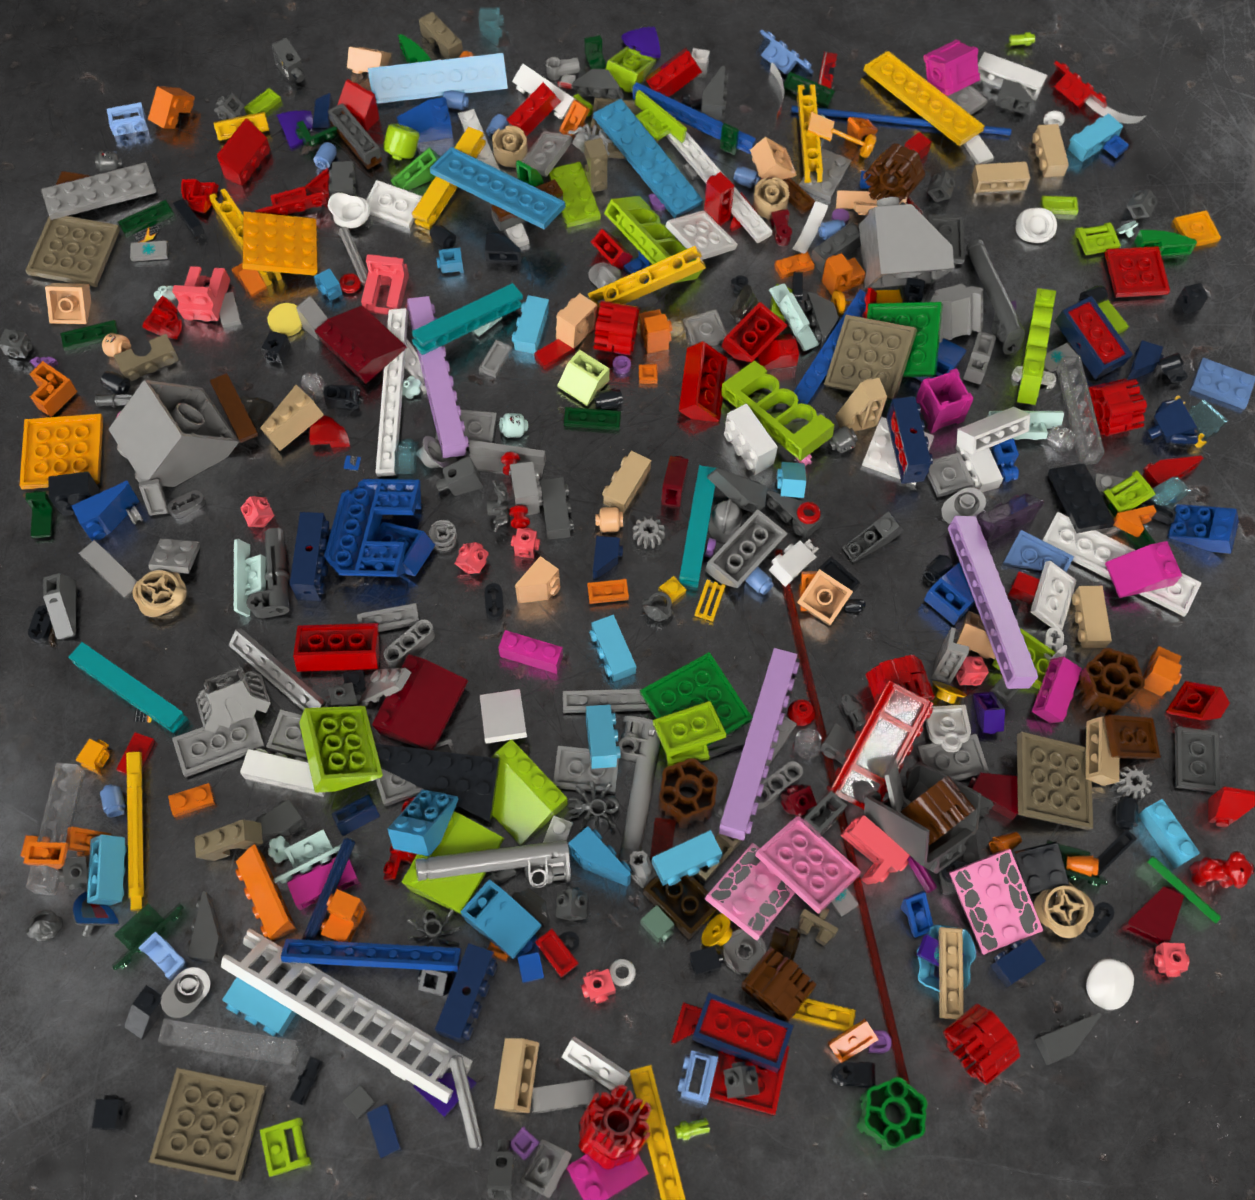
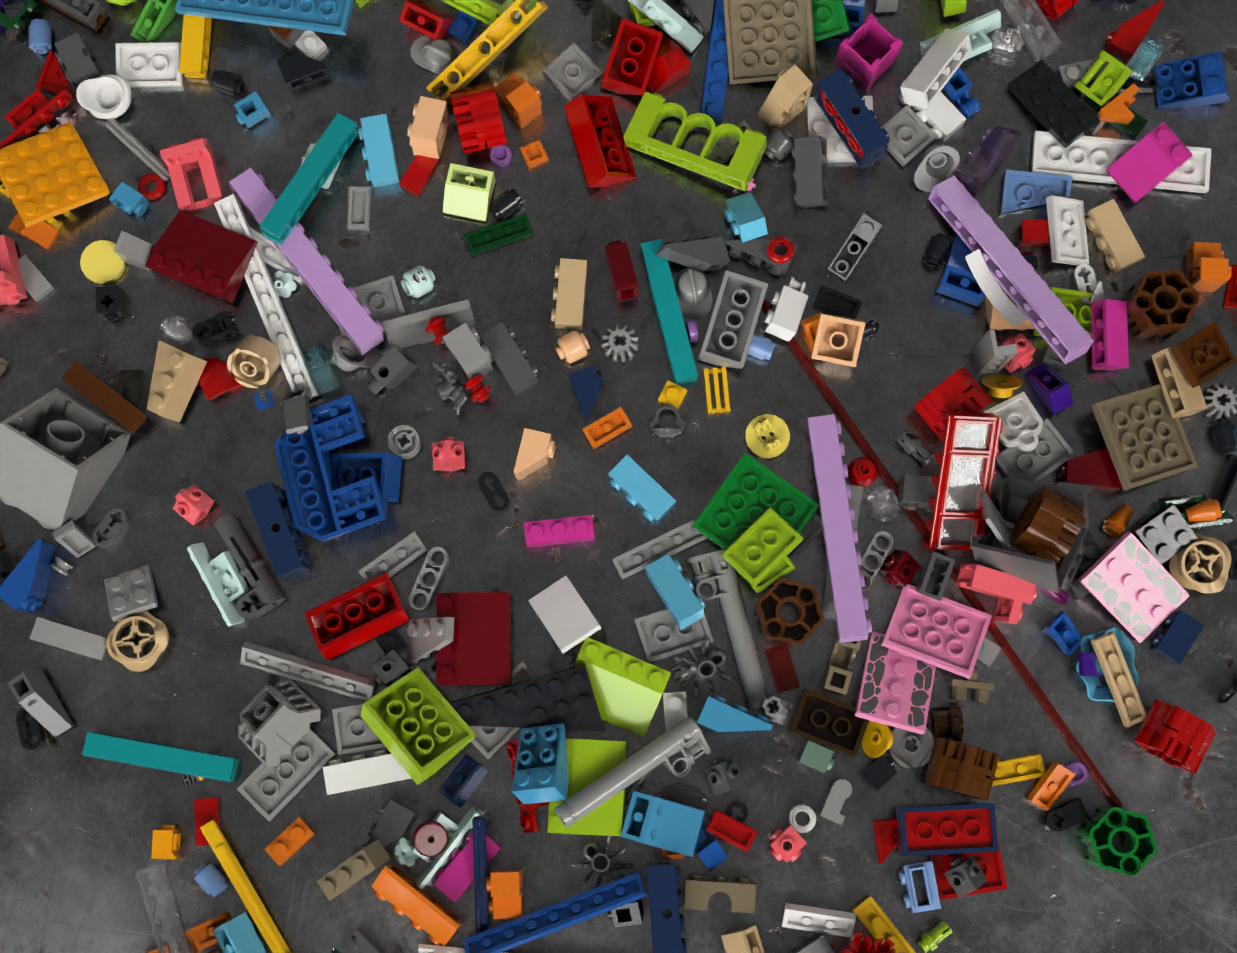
camera: 20 degrees left, 15 degrees up
coral brick [511,528,540,559] -> none
medium azure brick [652,830,722,886] -> none
white brick [724,404,777,475] -> none
none -> tan brick [227,334,280,388]
none -> dark grey slope [283,387,313,434]
none -> piece [413,821,448,857]
none -> dark tan arch [683,874,756,913]
none -> light yellow plate [745,414,790,459]
none -> dark grey brick [792,135,829,208]
none -> light grey leg [818,779,852,825]
none -> white sticker [965,249,1028,326]

